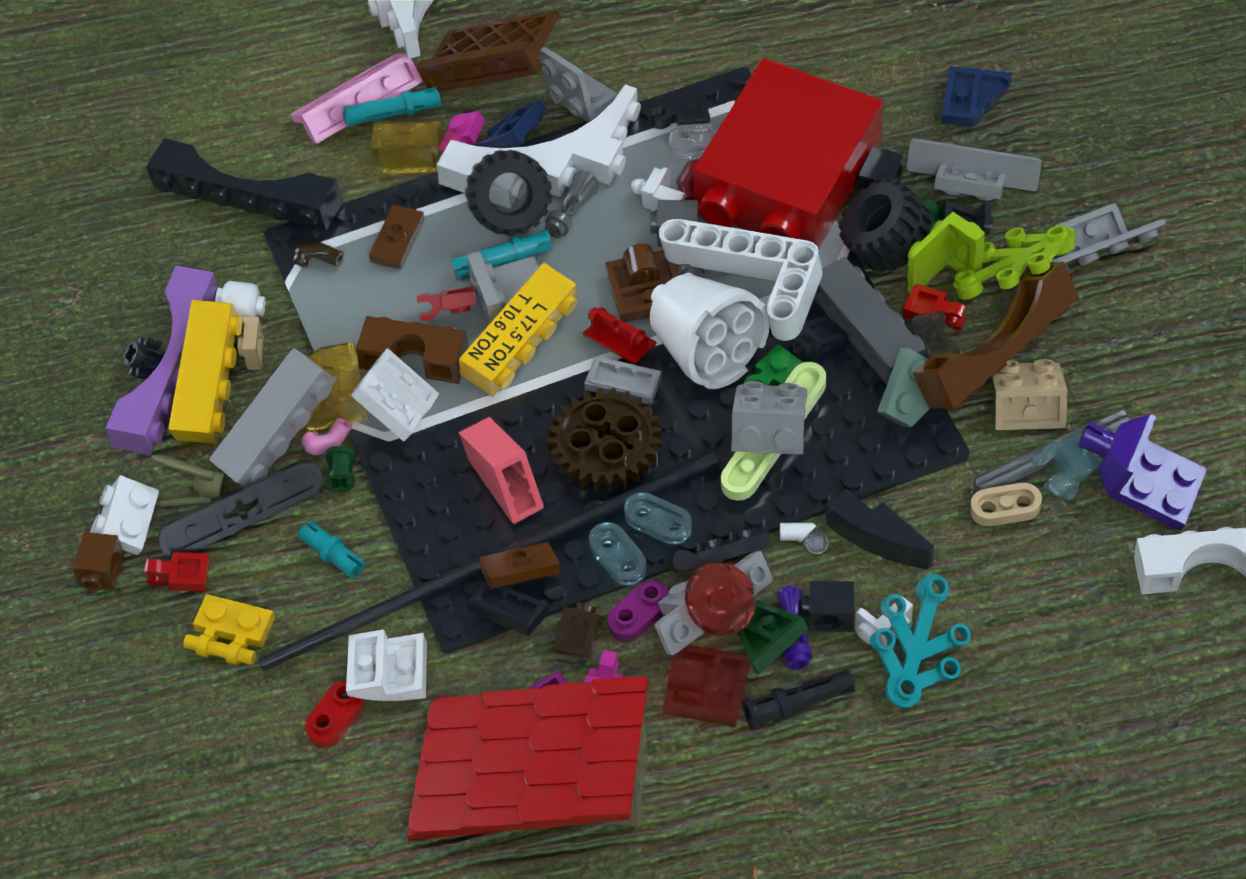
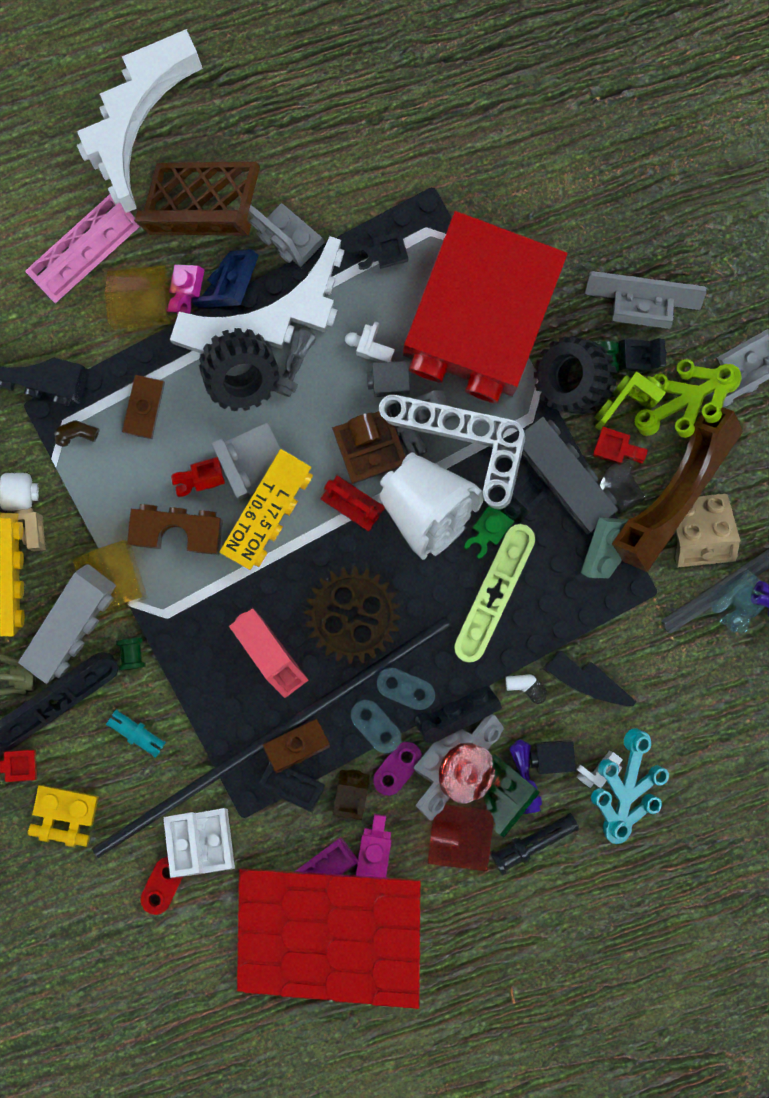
camera: 10 degrees left, 30 degrees up
bright pink arm [302,418,352,456] -> none
teal pin [342,87,441,127] -> none
white slope [351,348,439,441] -> none
teal pin [451,230,553,280] -> none
light grey plate [584,356,662,405] -> none
clear plate [669,122,722,159] -> none
dark red arm [676,159,699,200] -> none
light grey bracket [731,381,807,455] -> none
black brick [858,146,904,191] -> none
dark blue wing [941,66,1012,127] -> none
tan plate [970,483,1042,526] -> none

